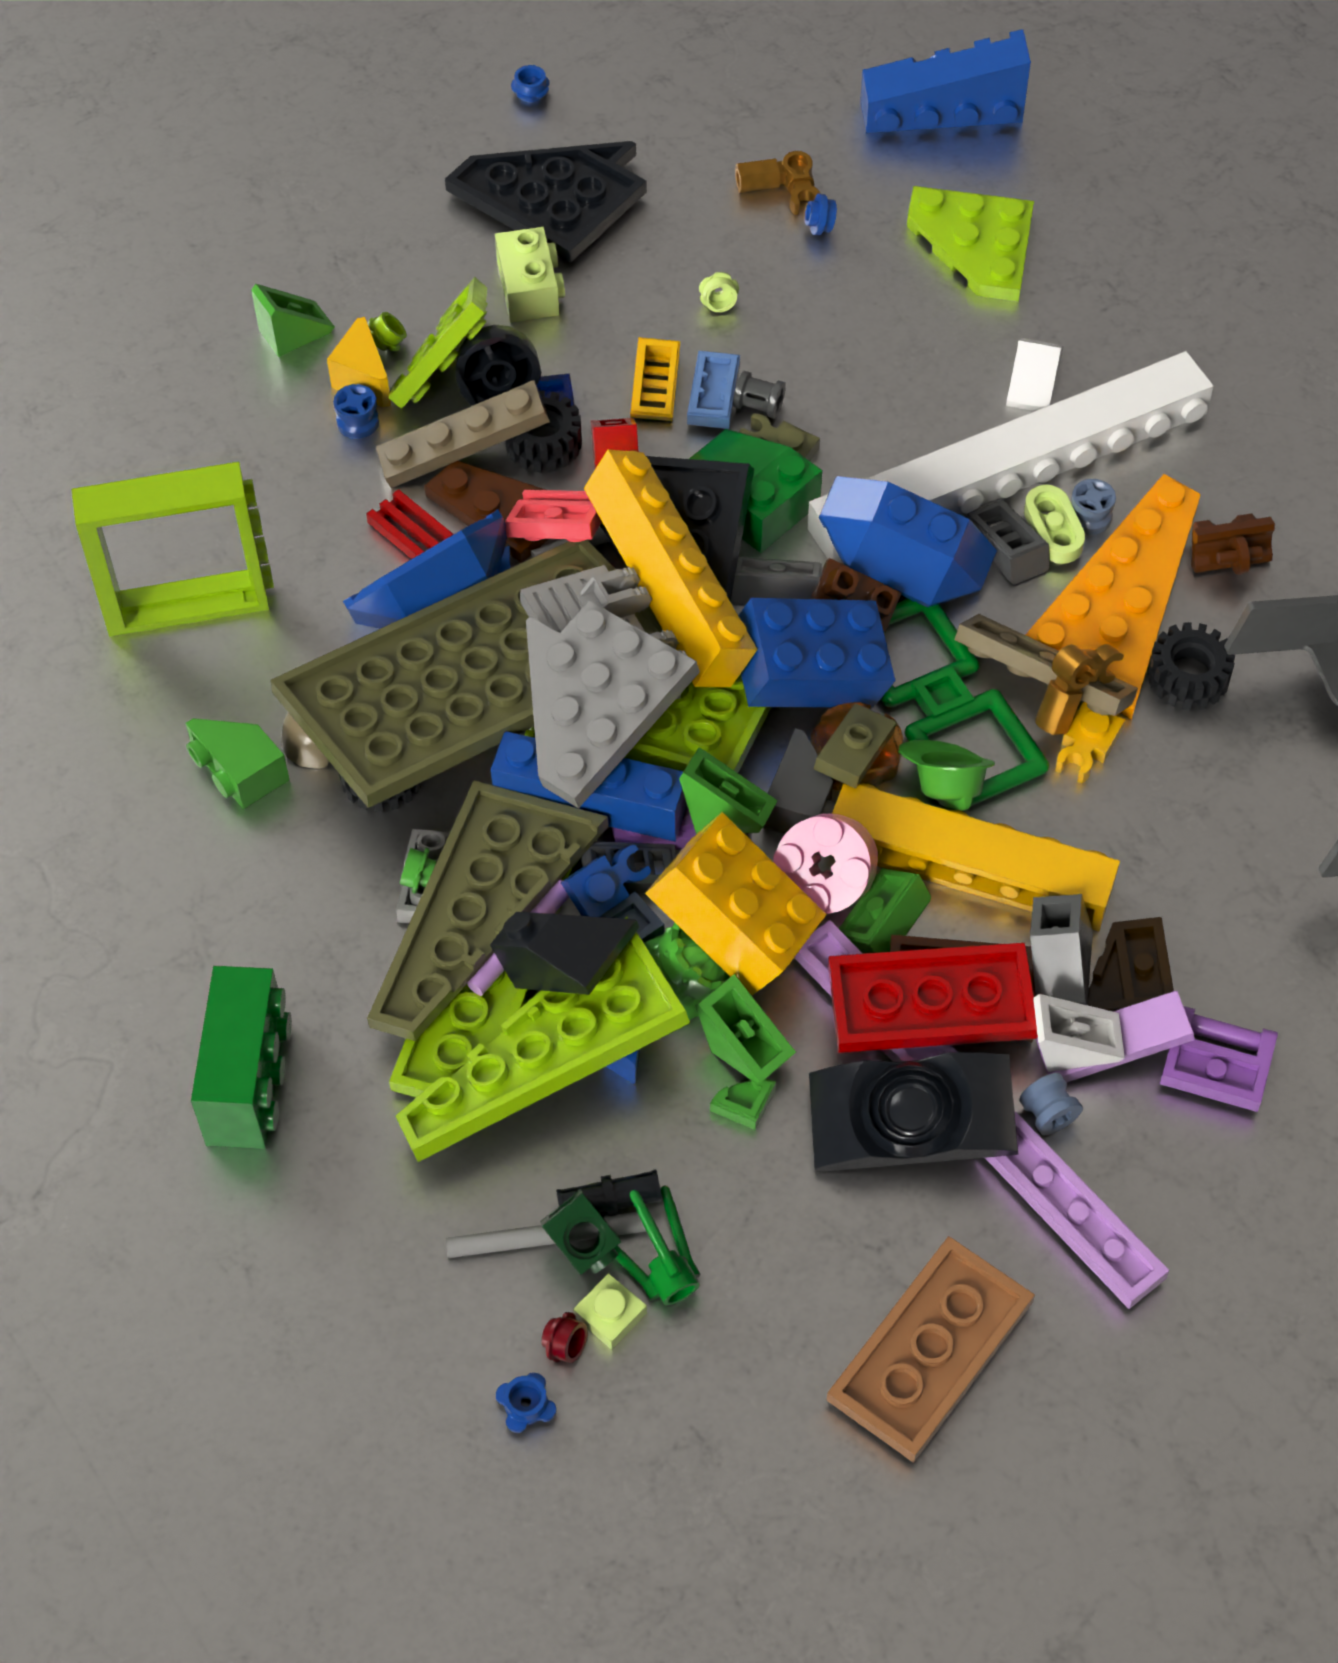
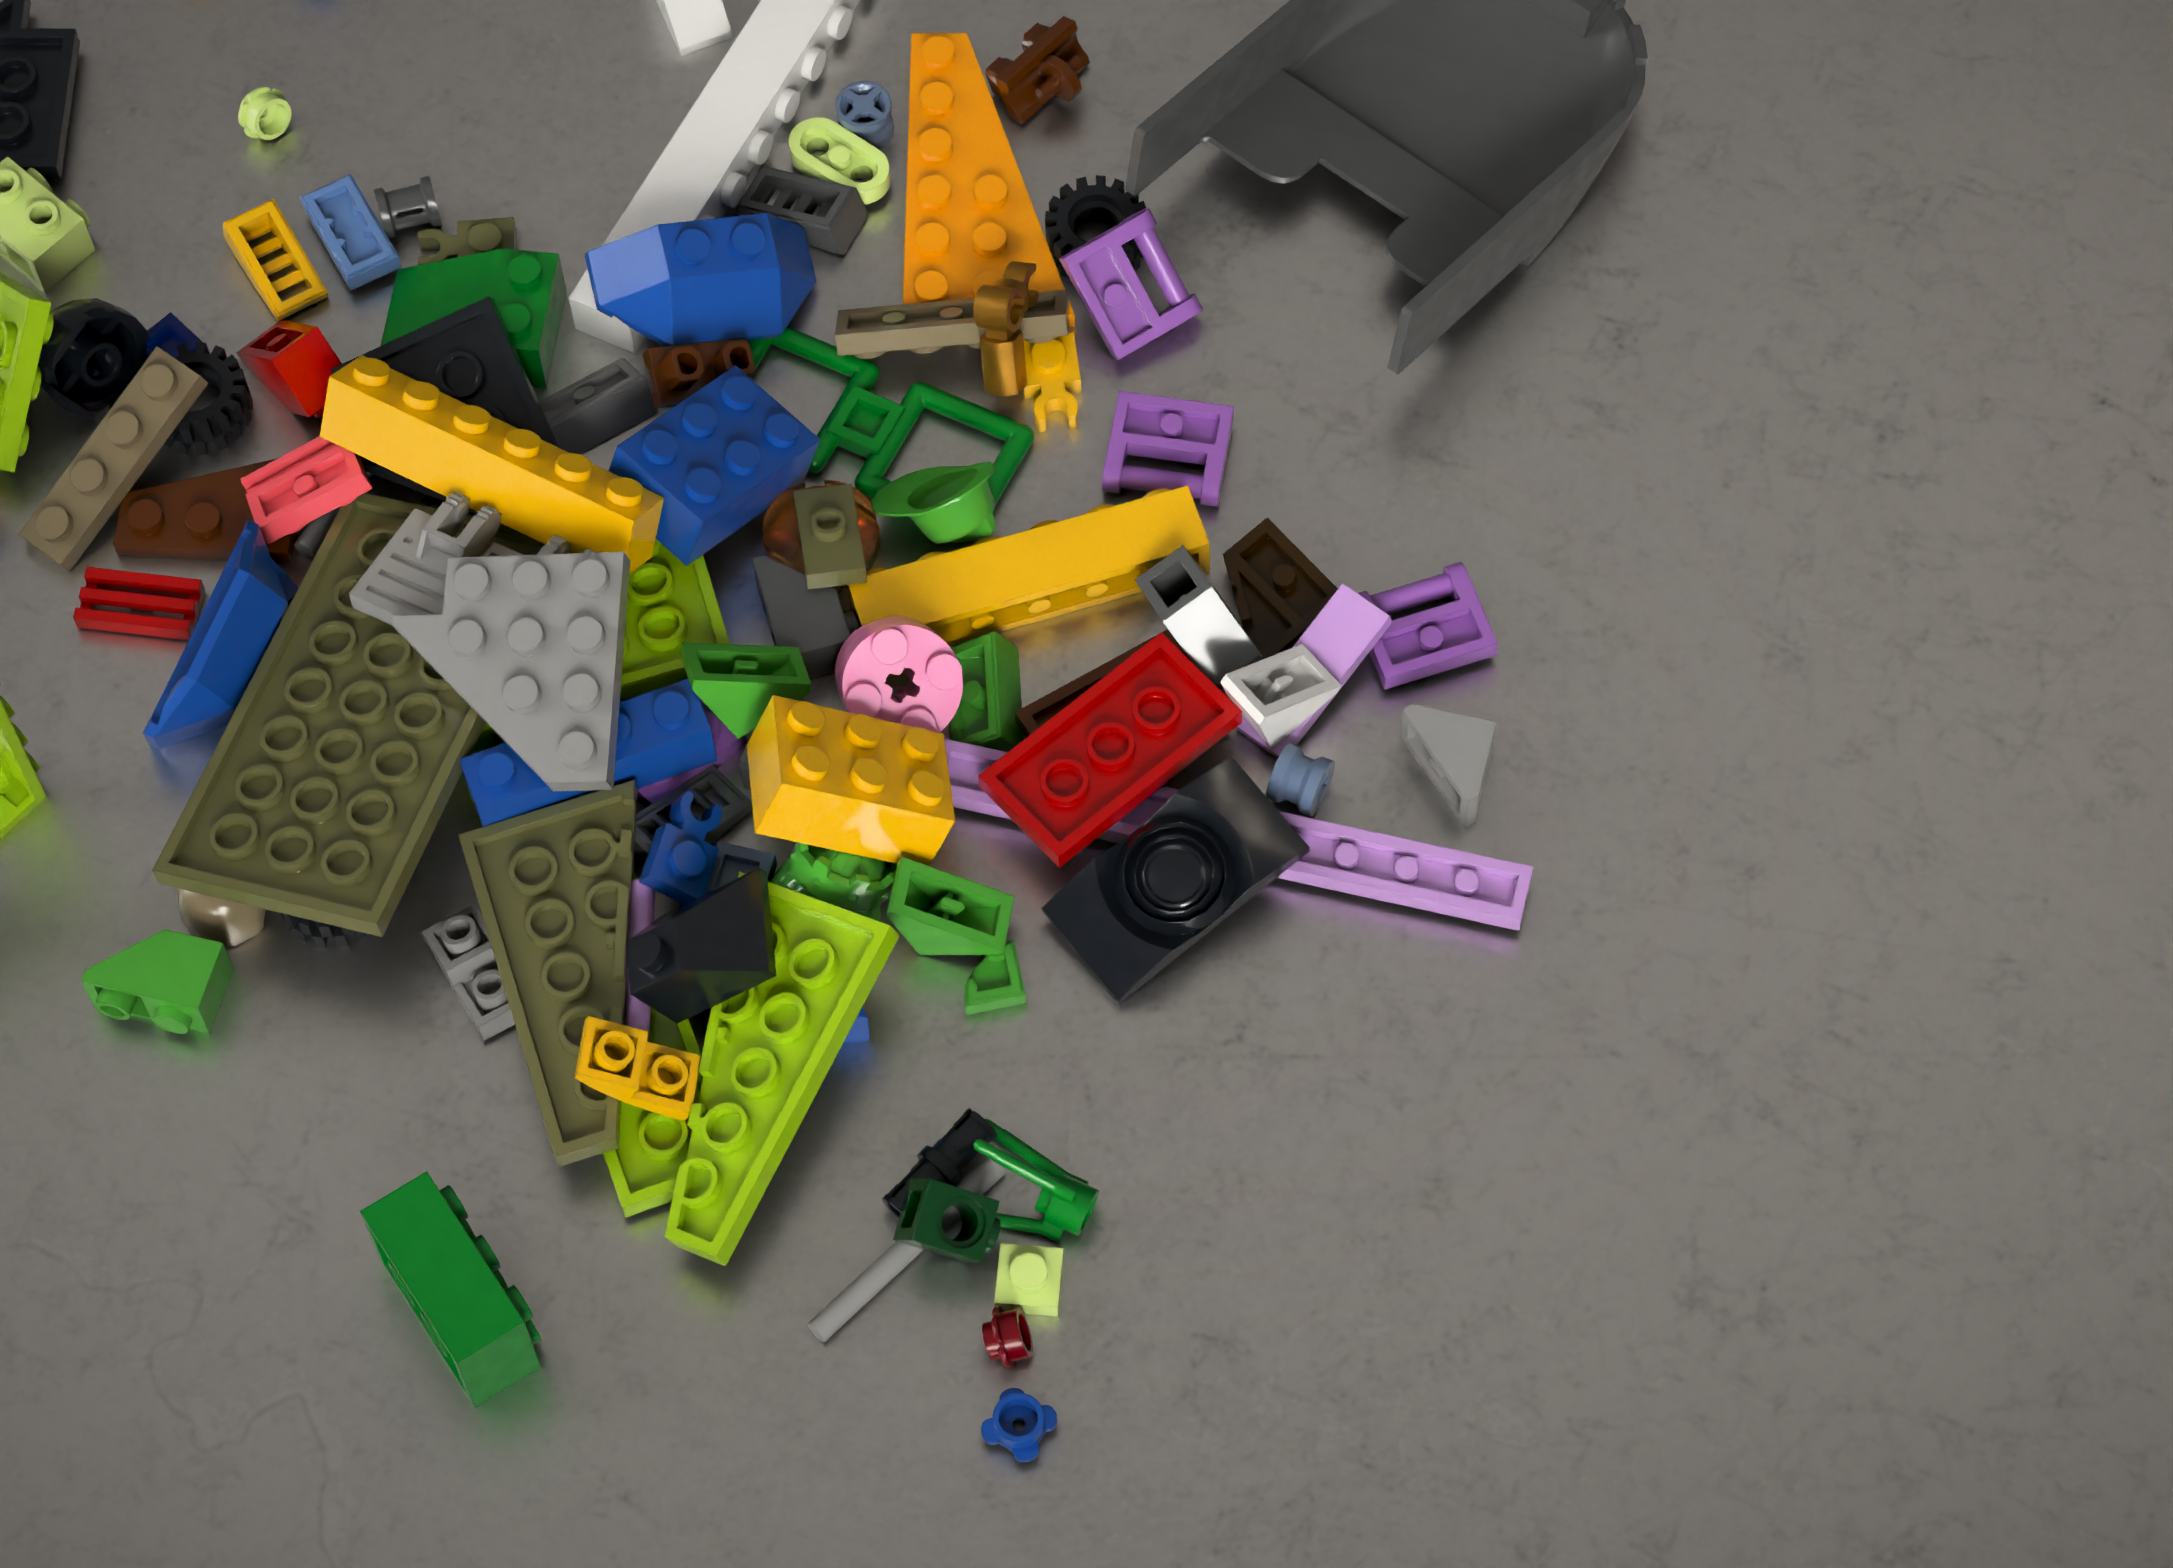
camera: 35 degrees left, 5 degrees up
bright green plate [399,847,437,893] -> none
medium nougat plate [826,1236,1035,1463] -> none
none -> yellow slope [574,1016,701,1121]
none -> medium lavender plate [1059,207,1203,360]
none -> medium lavender plate [1102,391,1234,507]
none -> light grey slope [1400,703,1497,829]

